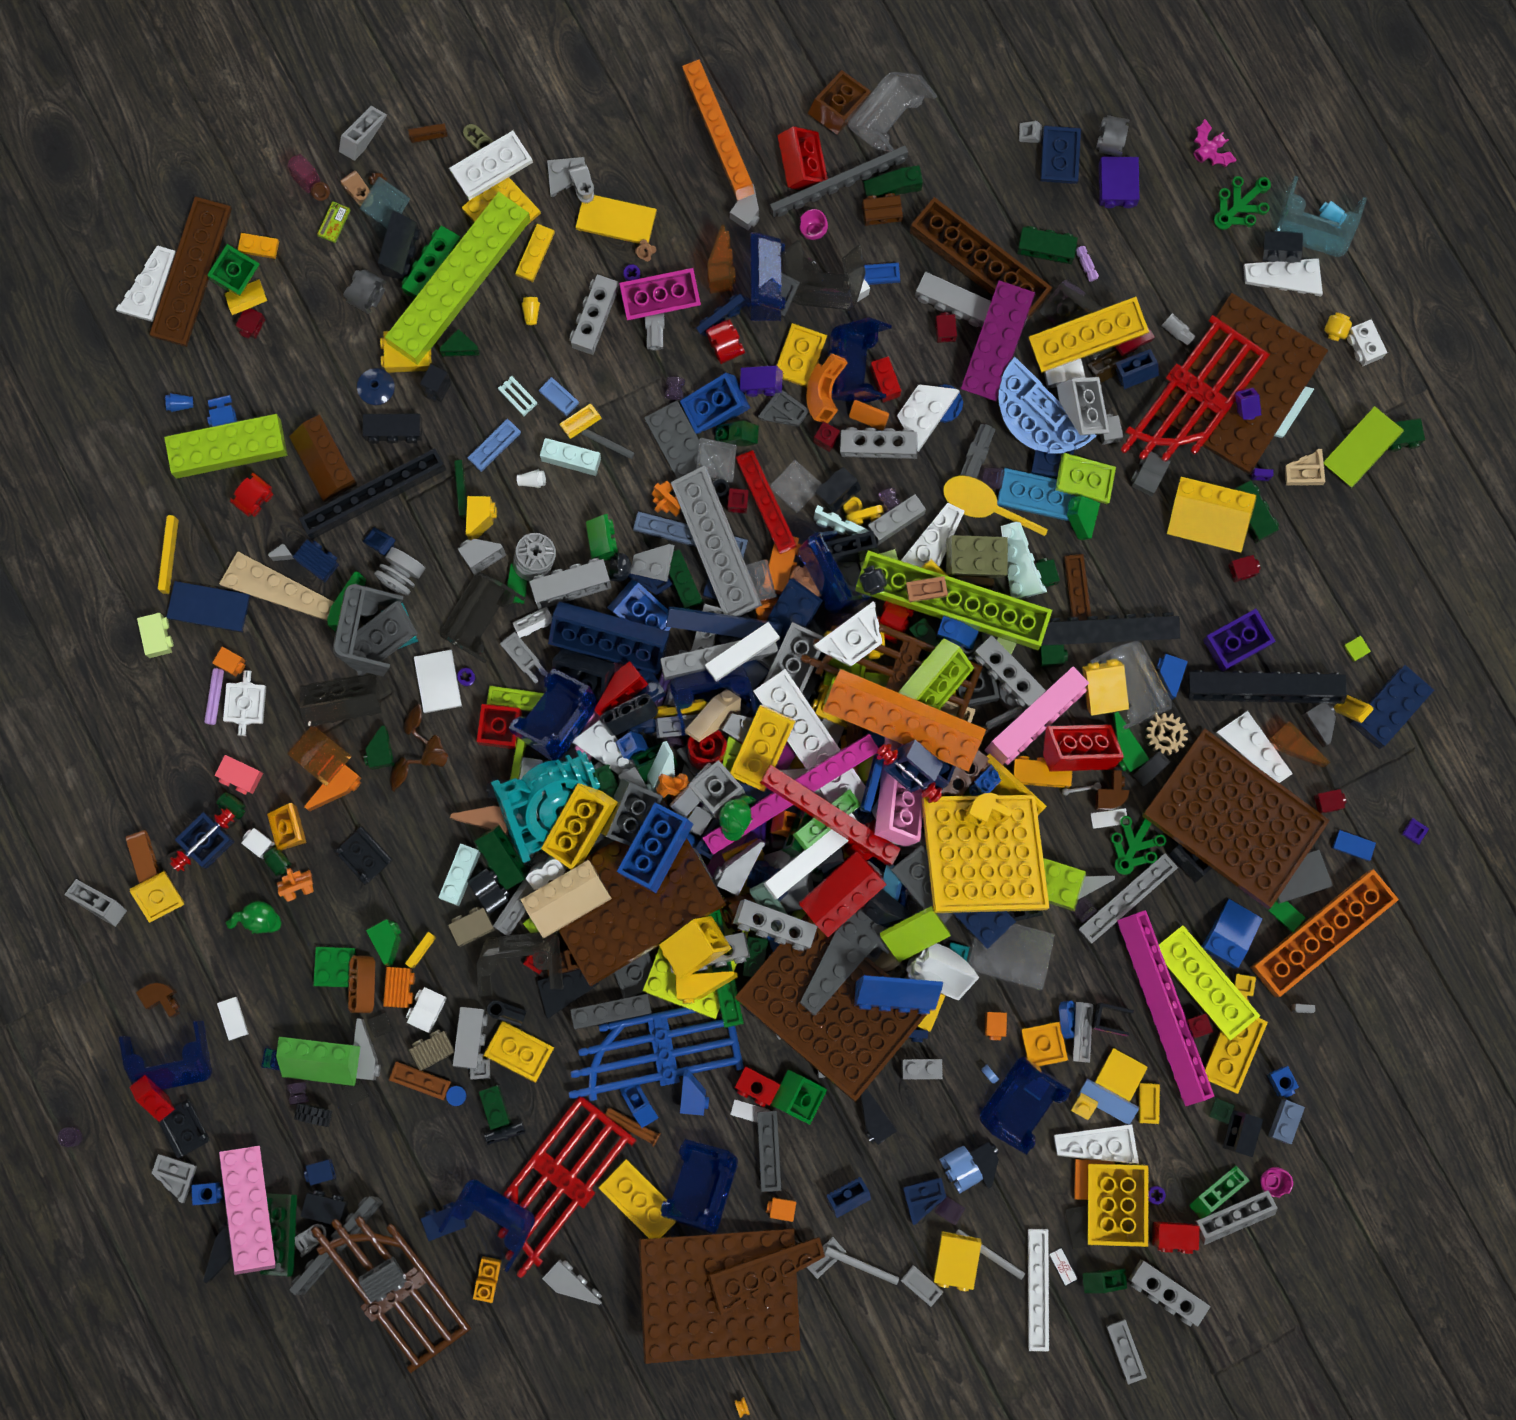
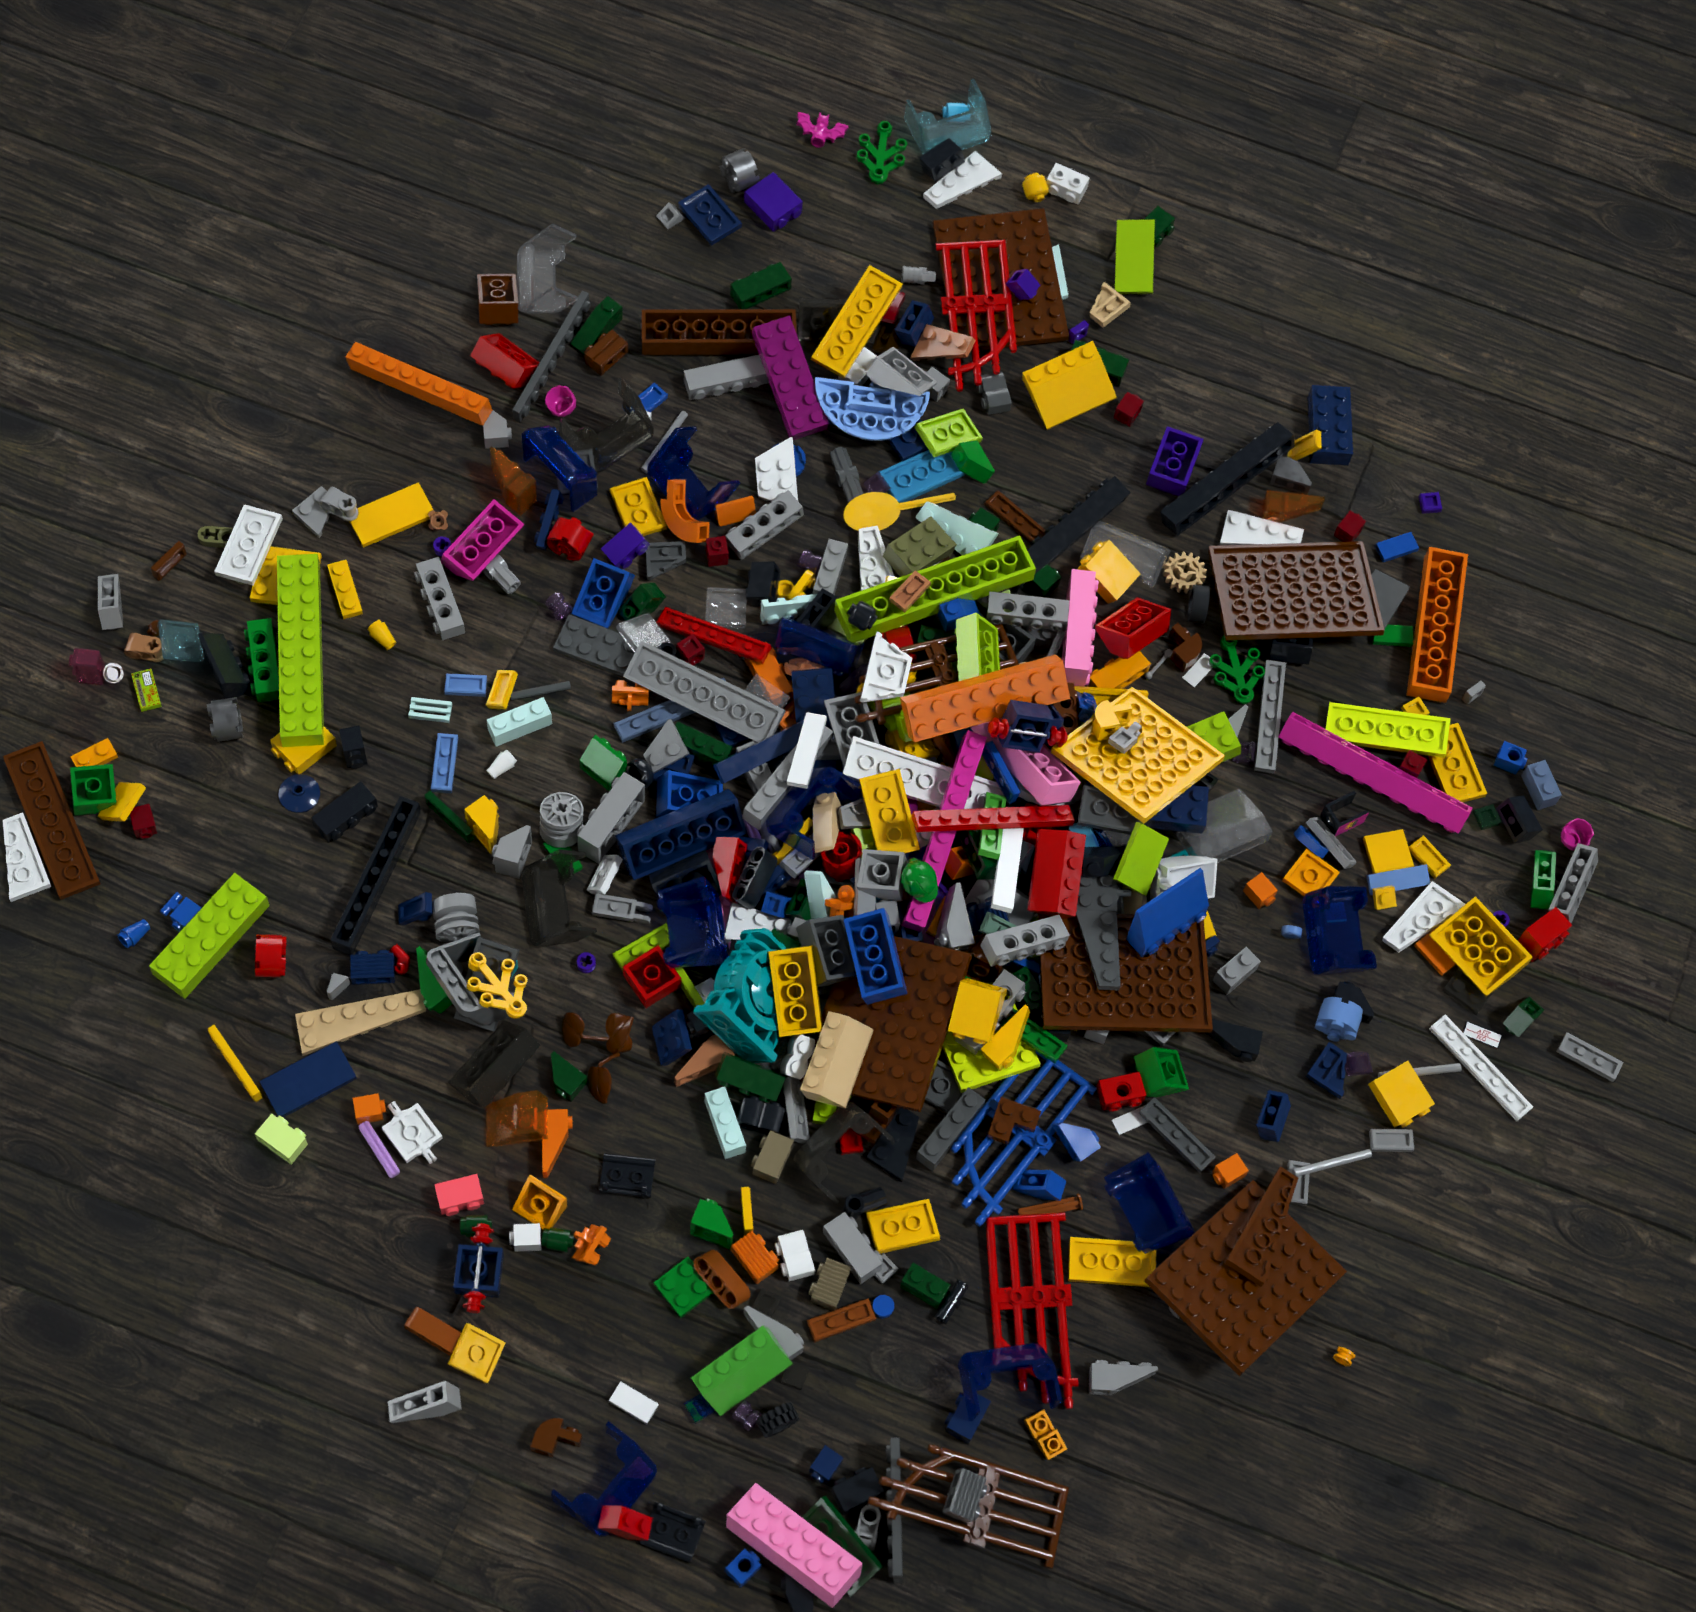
camera: 45 degrees left, 15 degrees down
light grey wing [152,1154,197,1203] -> none
green piece [225,901,281,934] -> none
reddish brown slope [289,414,357,502] -> none
white tile [414,650,462,713] -> none
dark green slope [440,329,480,357] -> none
red brick [870,356,901,403] -> none
dark red brick [935,312,957,343] -> none
lavender axle [1076,246,1099,282] -> none
green slope [1112,711,1150,774] -> none
light grey brick [1128,1259,1211,1327] -> none
blue slope [1156,654,1188,700] -> none
blue slope [1201,899,1263,969] -> none
lime tile [1343,636,1371,662] -> none
none -> red arm [390,944,410,975]
none -> yellow plant [467,952,527,1019]
none -> light grey bar [641,411,688,473]
none -> dark blue plate [652,1010,692,1066]
none -> nougat wing [910,324,976,361]
none -> reddish brown plate [987,1097,1041,1144]
none -> light grey plate [1108,722,1142,754]

